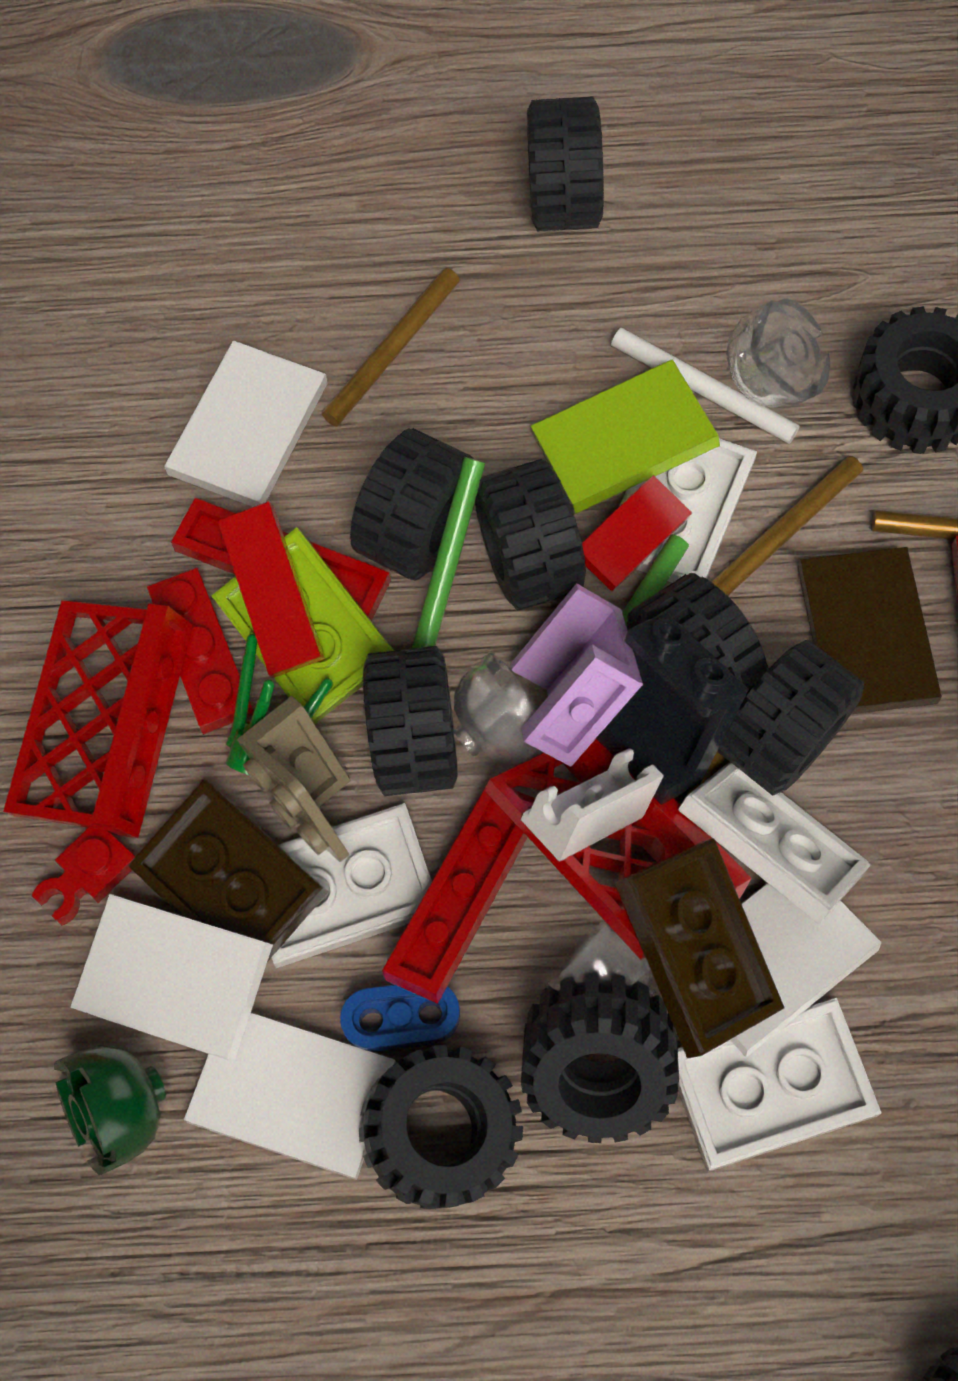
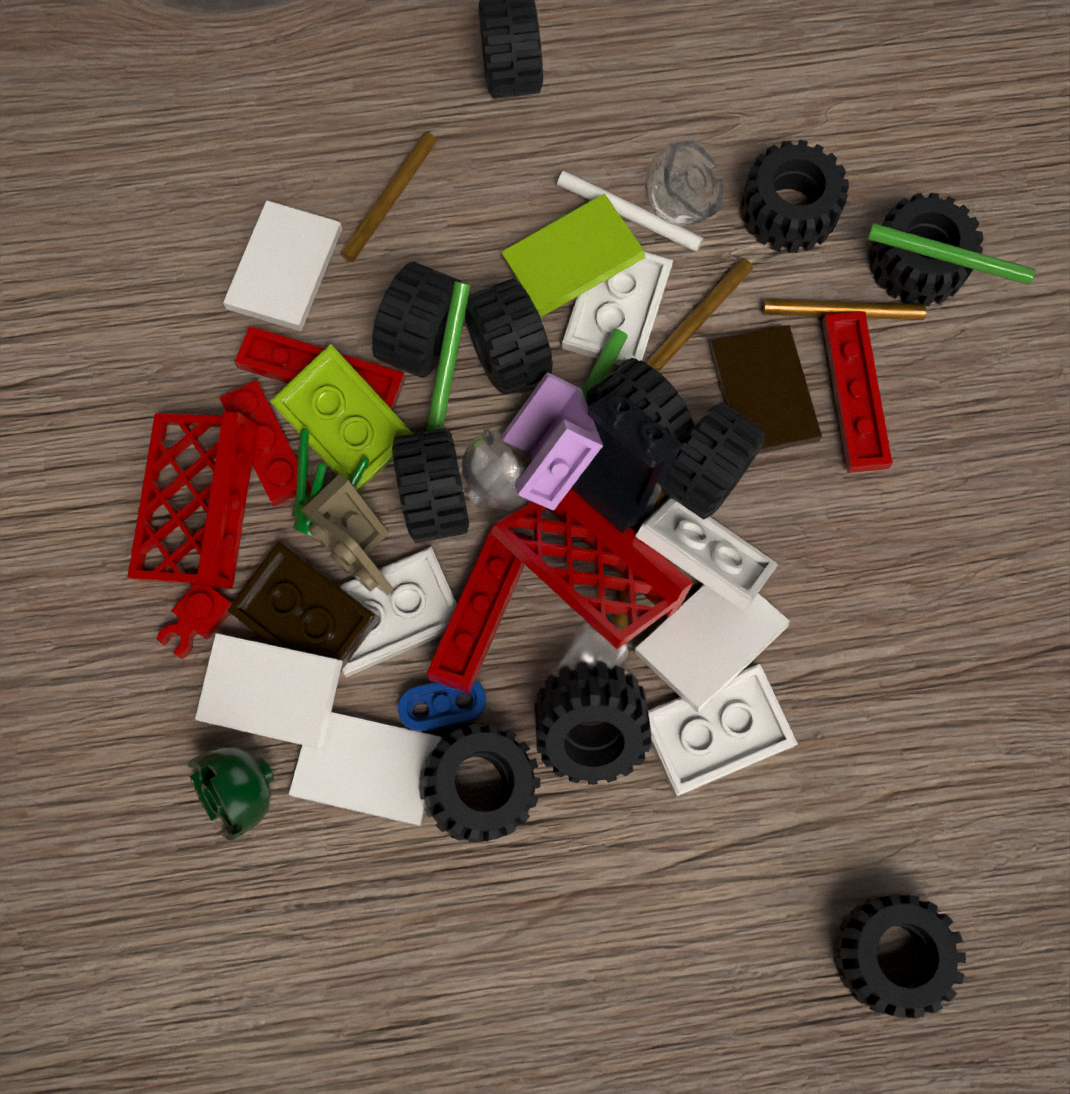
camera: 10 degrees left, 5 degrees up
red tile [217,501,325,678] -> none
white hinge [521,749,664,862] -> none
red slope [582,475,692,592] -> none
dark brown tile [615,838,785,1059] -> none

